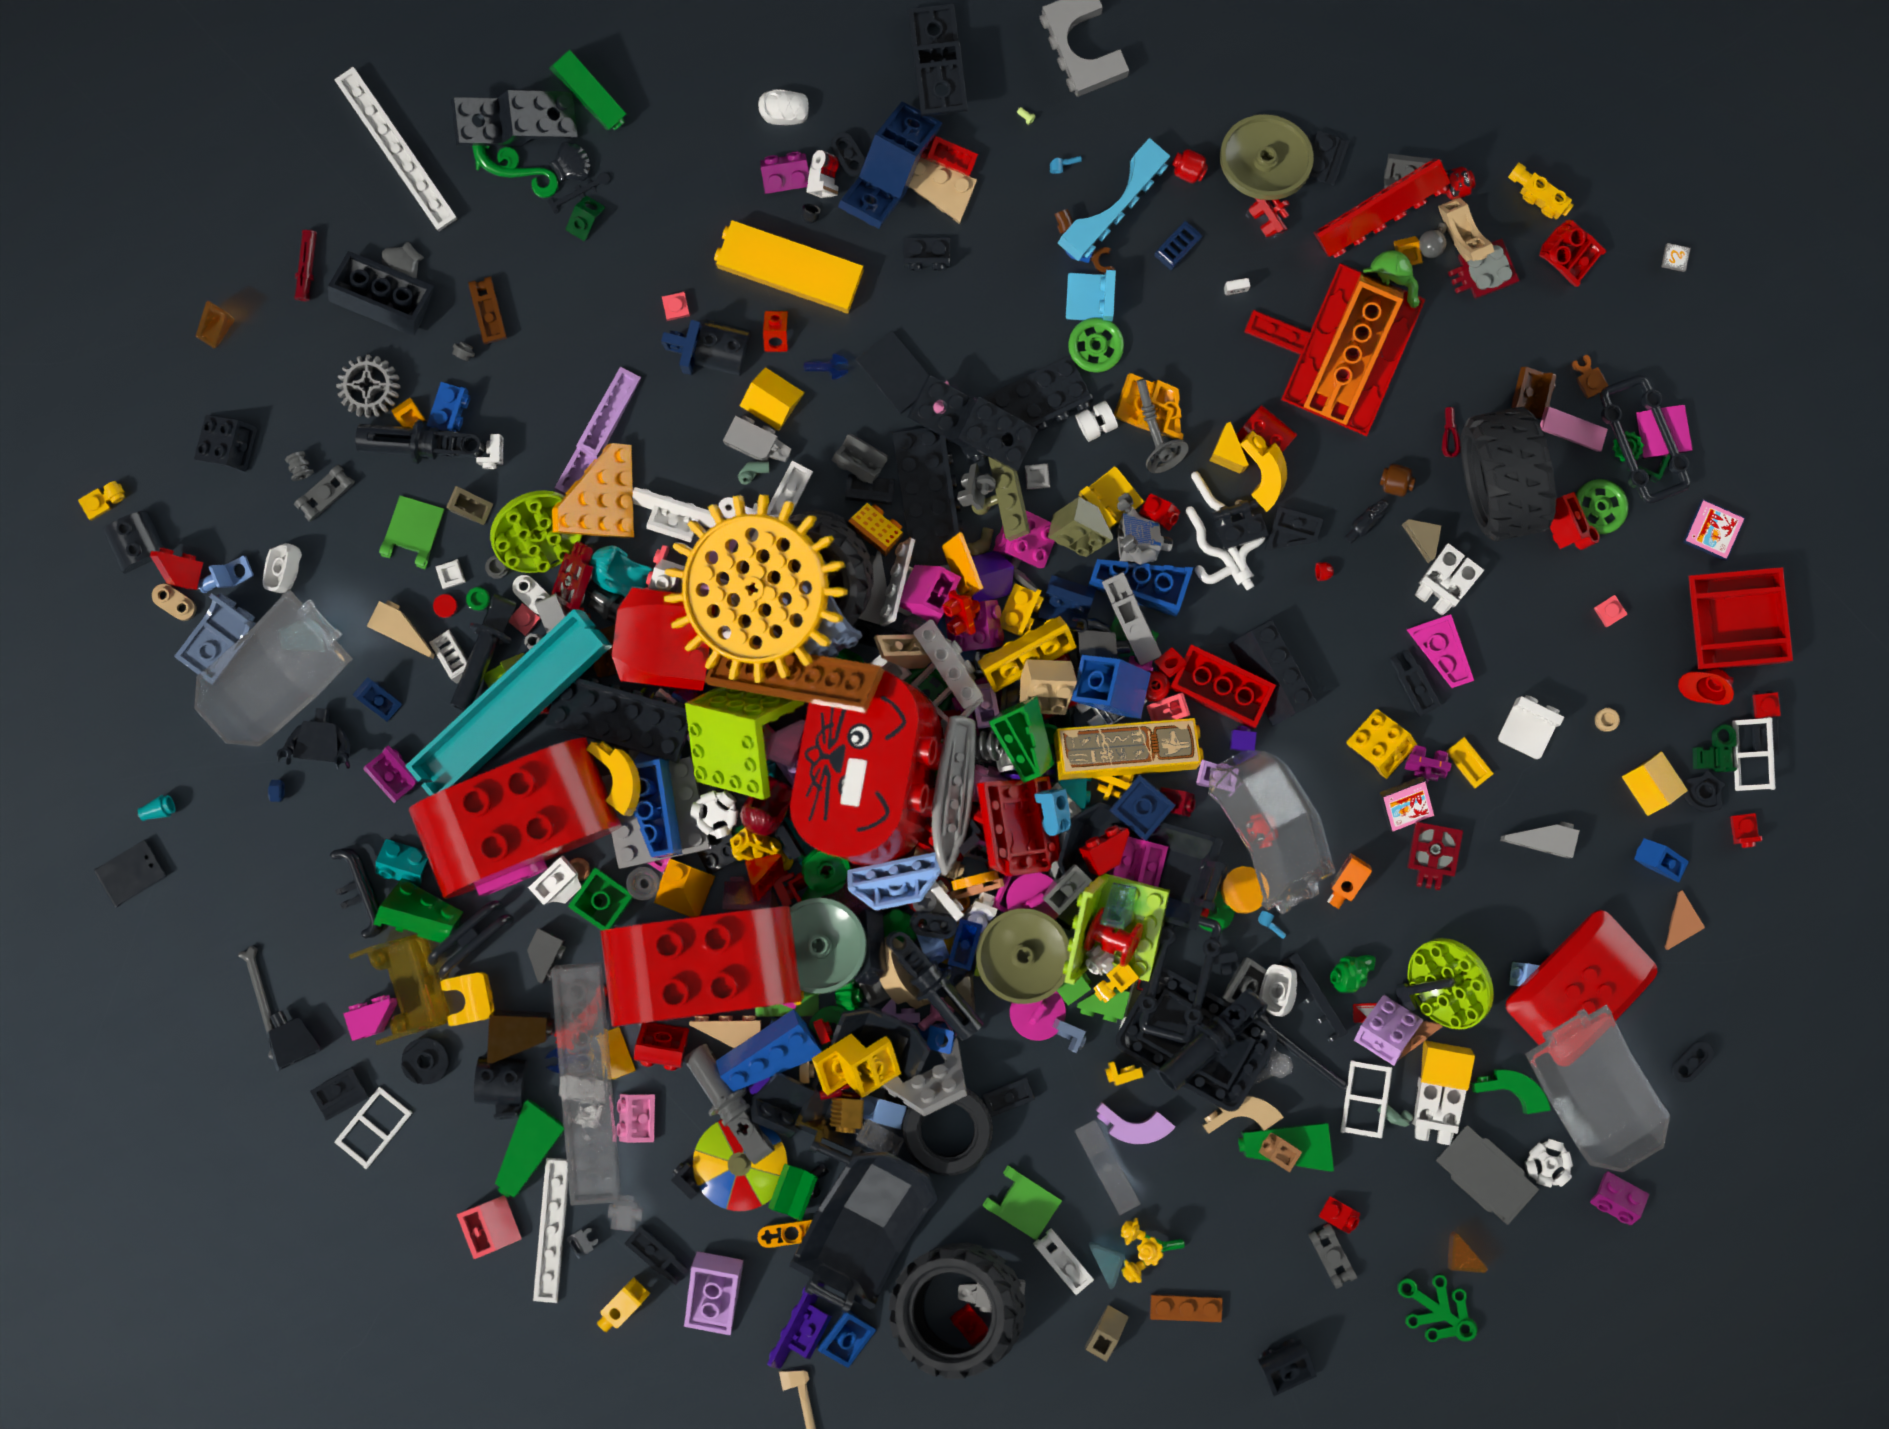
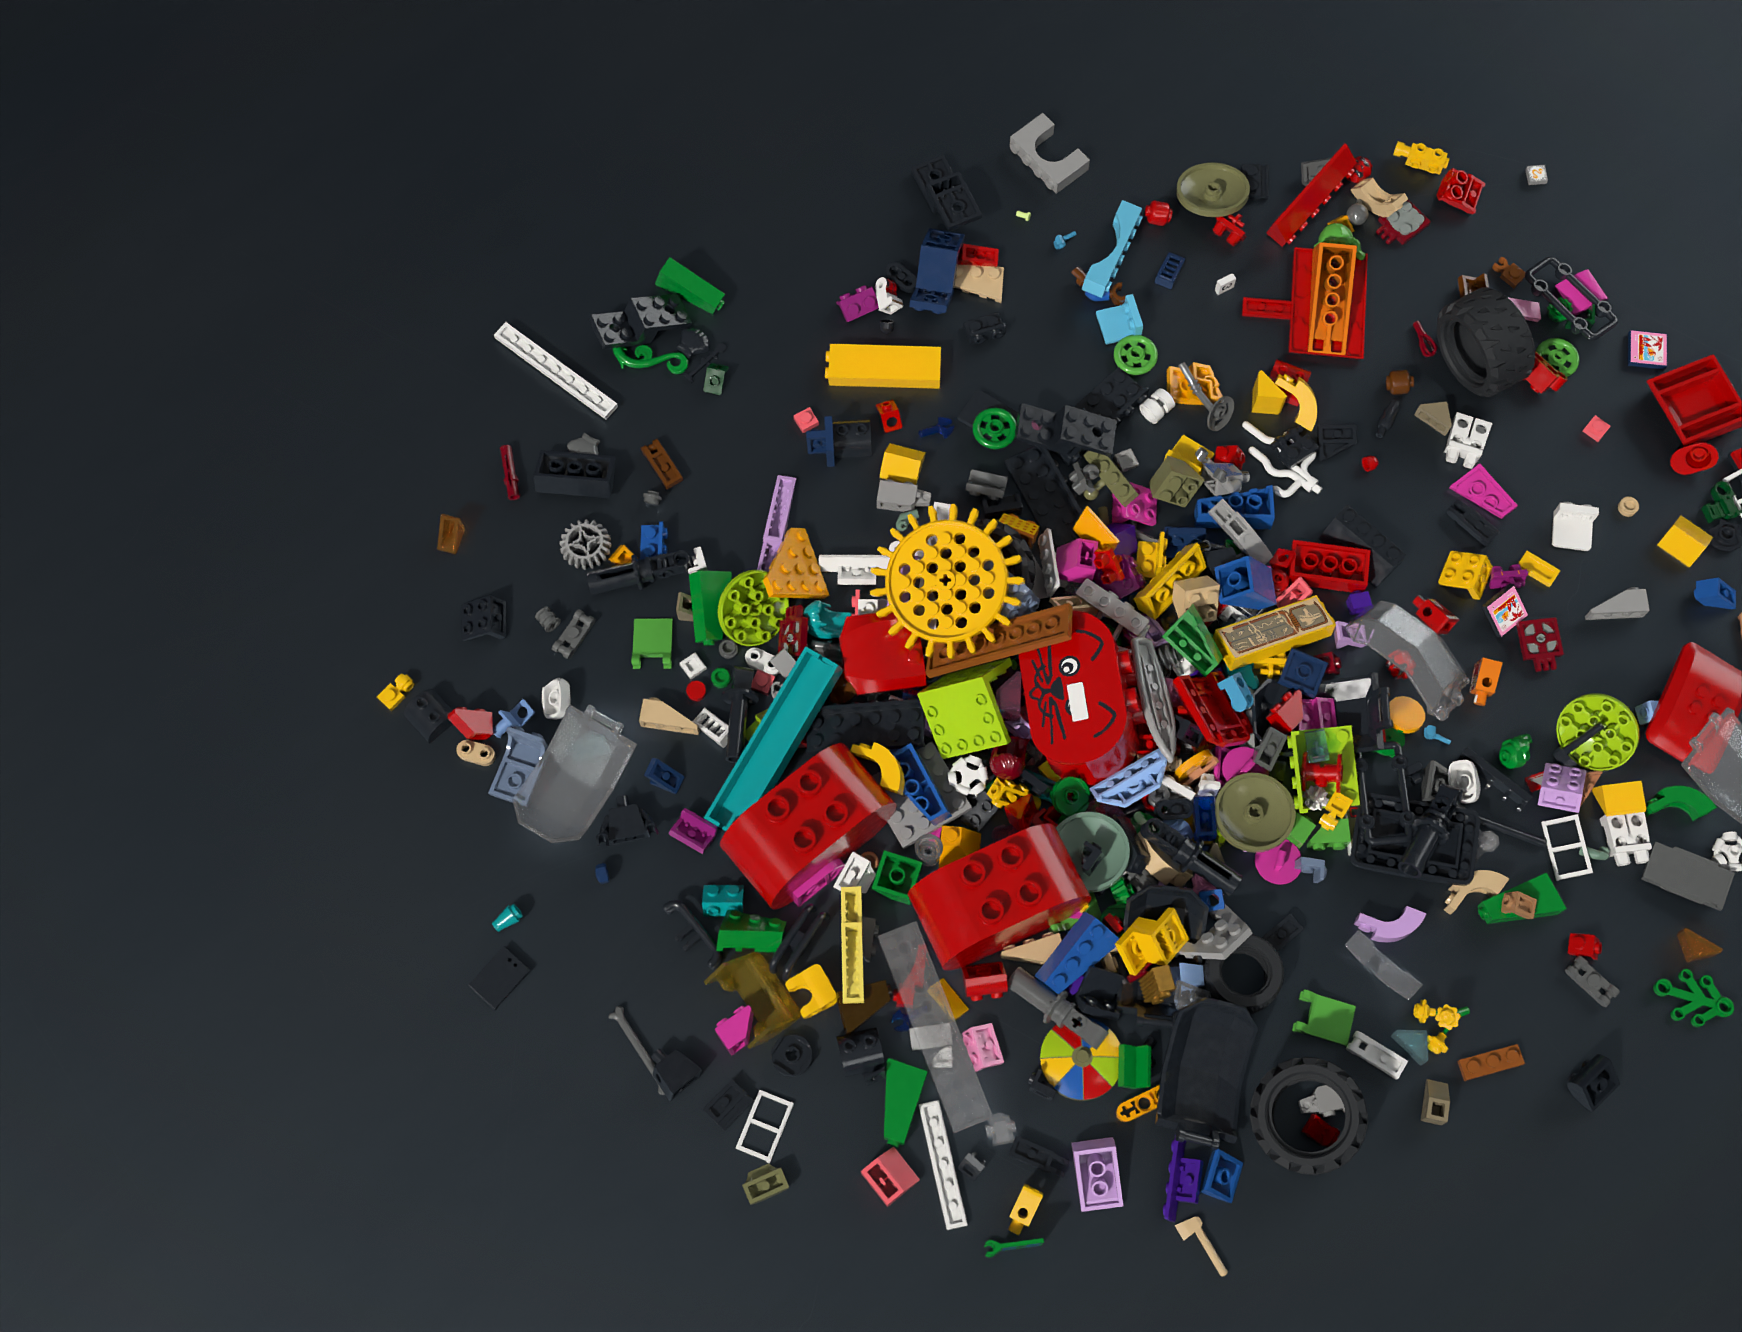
camera: 15 degrees left, 15 degrees down
white piece [758,90,809,125] -> none
yellow bracket [1105,1061,1144,1086] -> none
none -> green slope [689,571,732,646]
none -> olive slope [742,1163,789,1205]
none -> light yellow slope [841,886,864,1004]
none -> green plate [973,408,1016,449]
none -> green flag [984,1238,1044,1258]
none -> black bracket [1081,841,1104,877]
none -> red torso [1412,595,1460,634]

